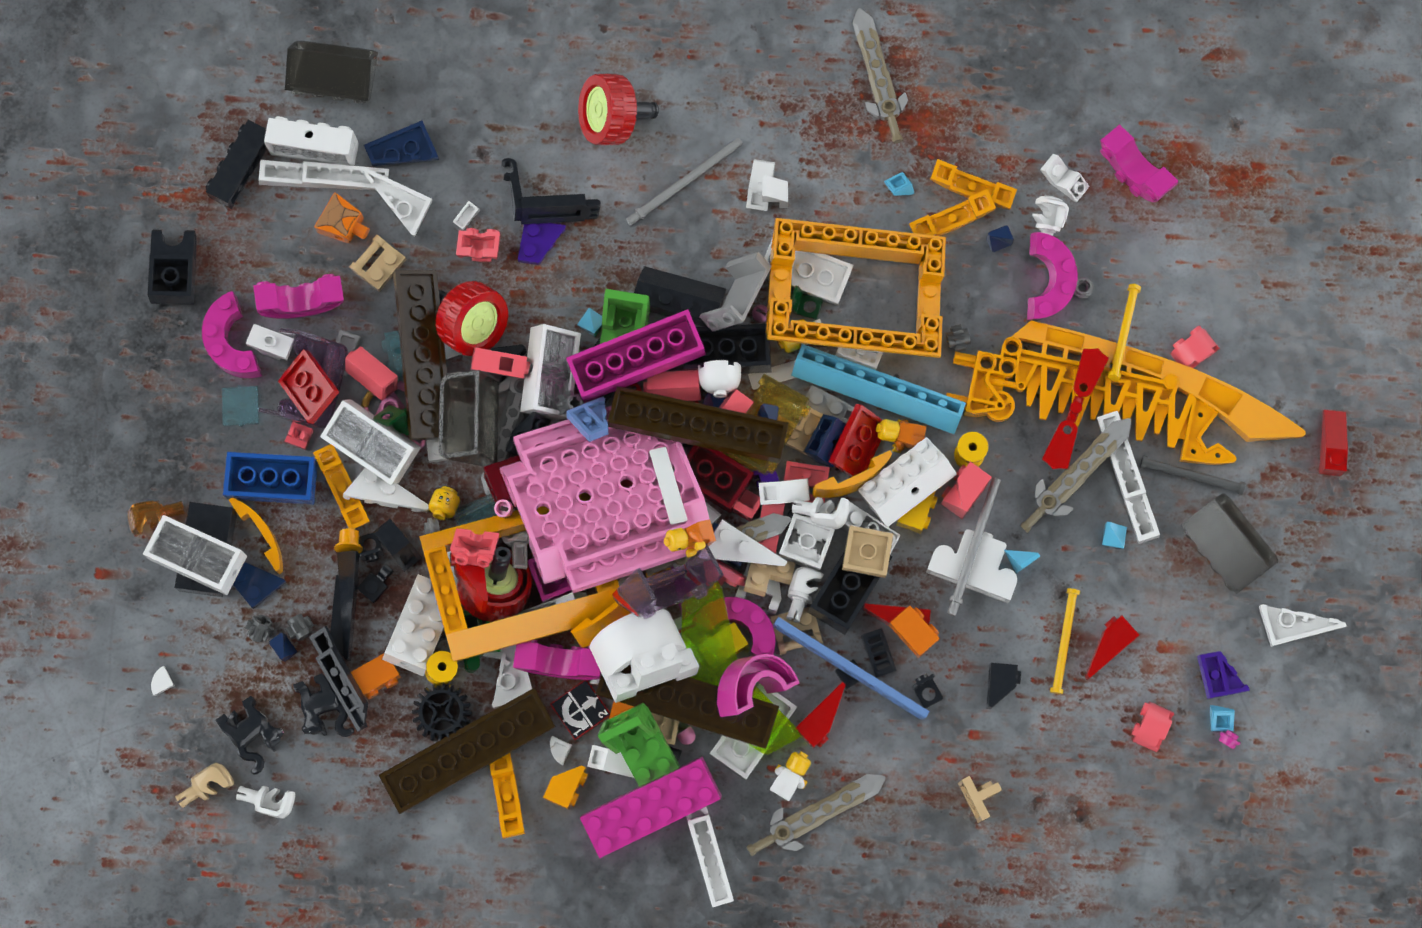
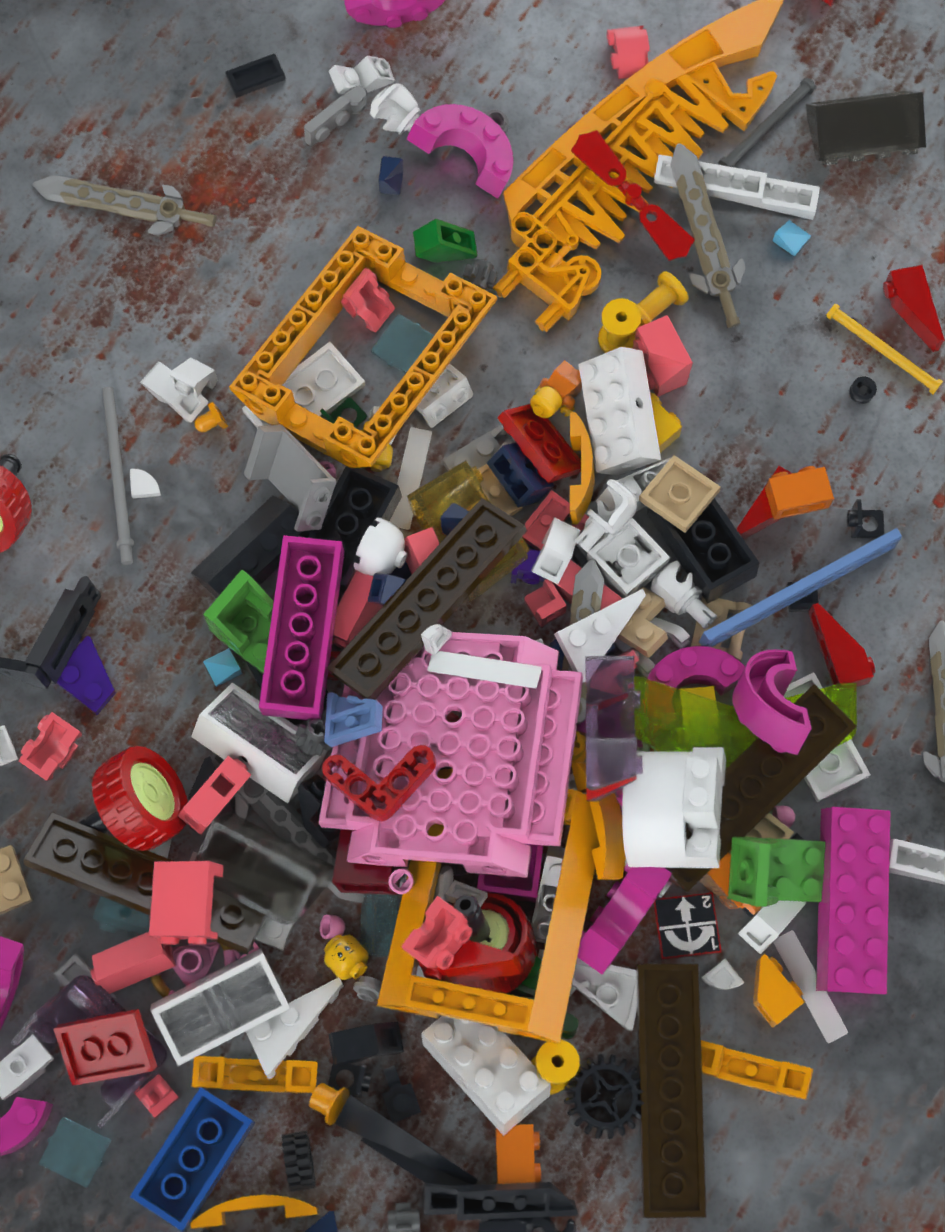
camera: 65 degrees left, 5 degrees down
dark green bracket [373,405,409,436] -> none
piece [664,519,716,558] -> none
dark red brick [687,446,754,514] -> none
white piece [770,751,811,801] -> none
medium azure brick [791,344,966,435] -> none
black slope [861,628,897,678] -> none
medium azure slope [884,172,914,196] -> none
light orange slope [909,189,996,236] -> none
white brick [926,529,1017,603] -> none
light orange slope [930,159,1017,210] -> none
light grey bar [947,478,1001,616] -> none
black slope [986,663,1021,709] -> none
medium azure slope [1004,550,1040,574] -> none
yellow bar [1108,284,1141,381] -> none
none -> white tile [130,469,161,499]
none -> coral panel [149,861,223,945]
none -> light orange piece [194,401,228,432]
none -> black tile [225,53,286,98]
none -> black tyre [282,1130,316,1192]
none -> light grey hinge [304,85,367,147]
none -> bright pink hinge [320,915,346,939]
none -> red beam [322,745,437,821]
none -> coral cylinder [341,268,395,333]
none -> dark blue slope [368,573,405,606]
none -> clear light blue piece [371,313,435,374]
none -> green slope [413,218,478,263]
none -> white tile [421,624,452,655]
none -> yellow piece [635,271,688,327]
none -> white sticker [773,930,848,1043]
none -> black bush [849,376,877,404]

